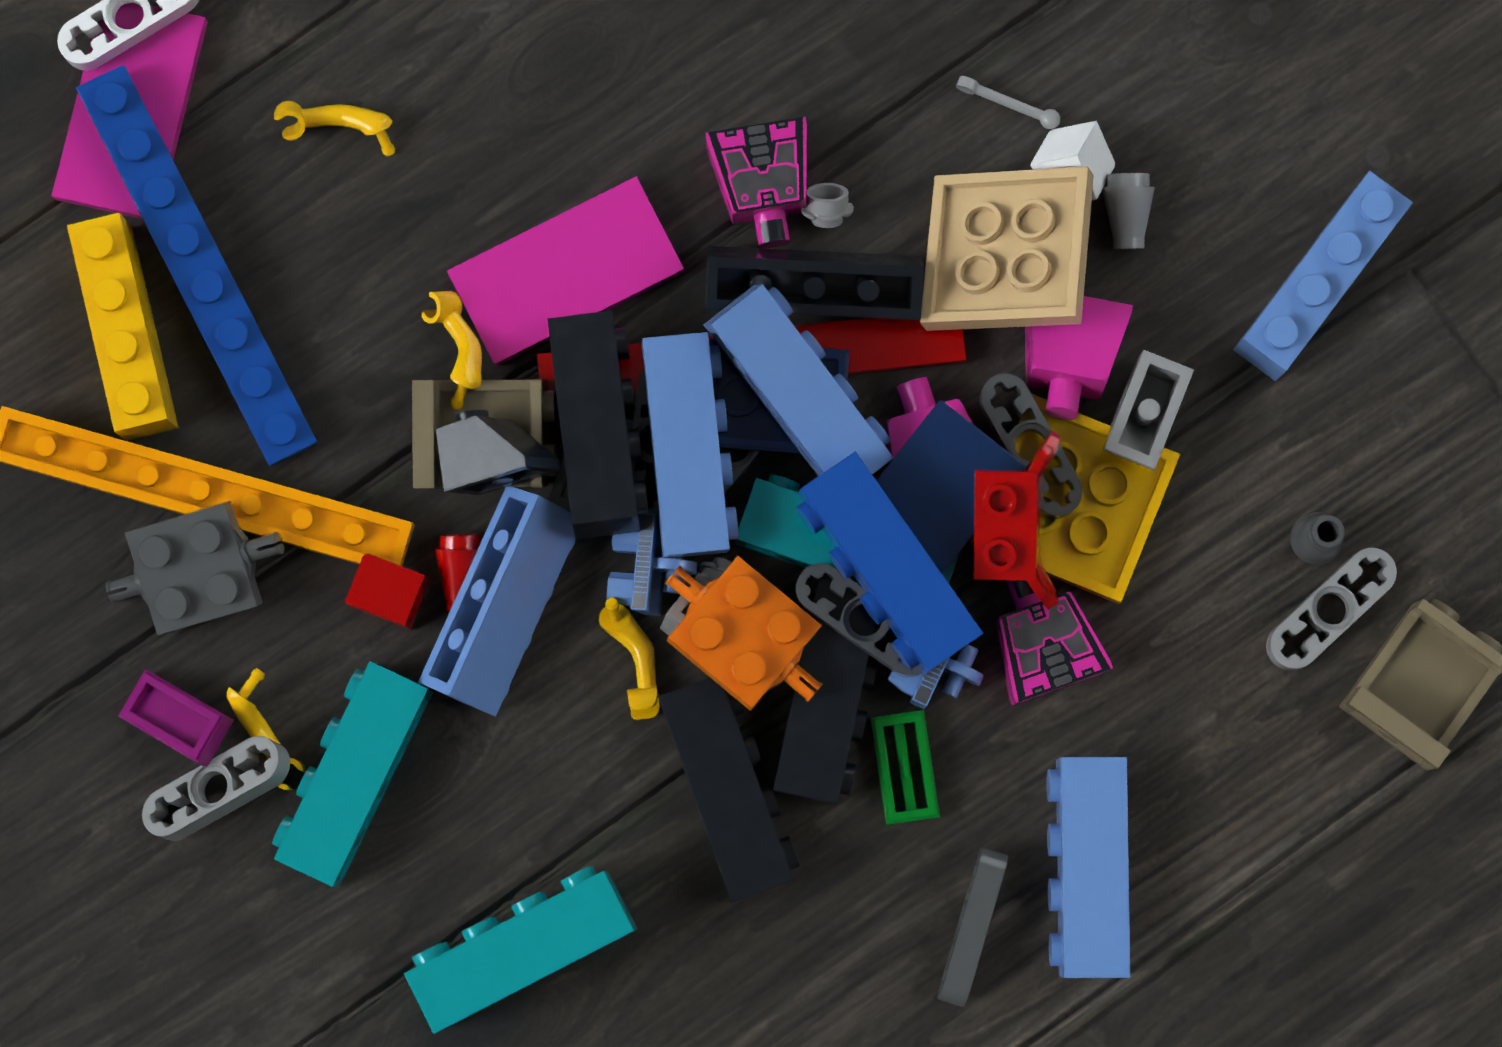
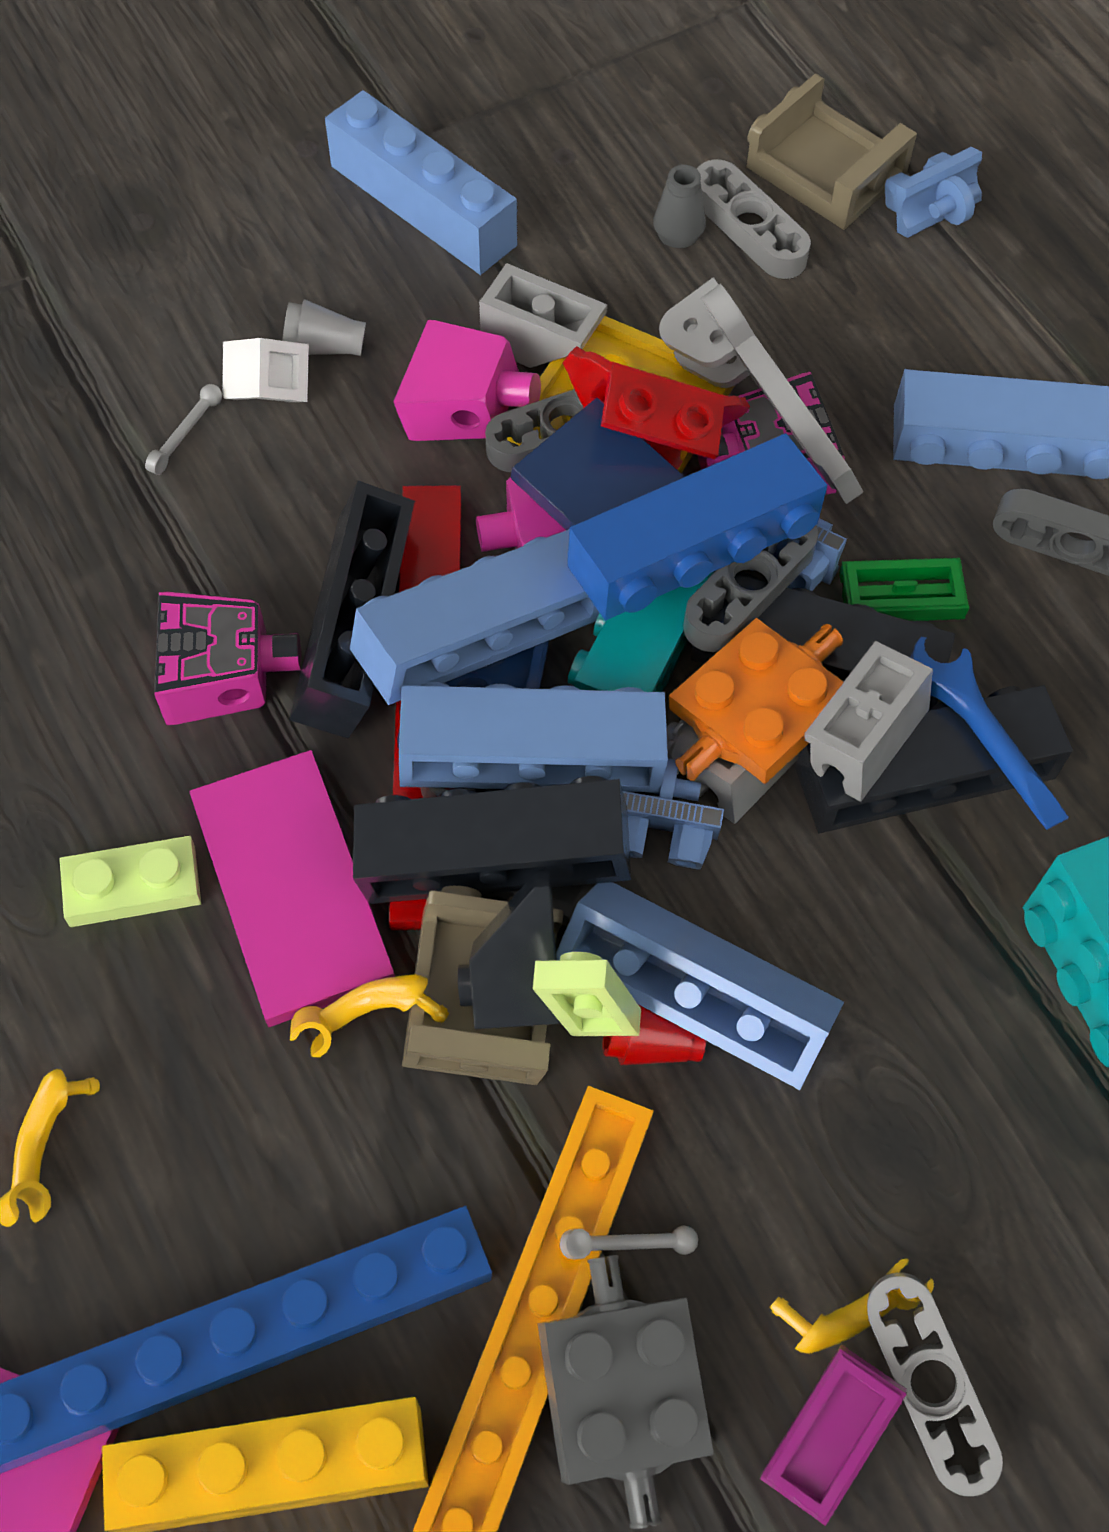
camera: 85 degrees left, 20 degrees down
teal brick [272,661,433,887] -> none
red panel [344,554,430,630] -> none
yellow piece [599,598,660,720] -> none
light grey plate [801,183,854,228] -> none
tan plate [920,166,1094,331] -> none
none -> yellowish green plate [60,836,201,927]
none -> yellowish green plate [533,952,641,1036]
none -> light grey hinge [560,1225,699,1259]
none -> light grey piece [659,277,864,504]
none -> light grey hinge [805,641,933,802]
none -> medium blue hips [885,147,982,238]
none -> blue piece [910,637,1069,830]

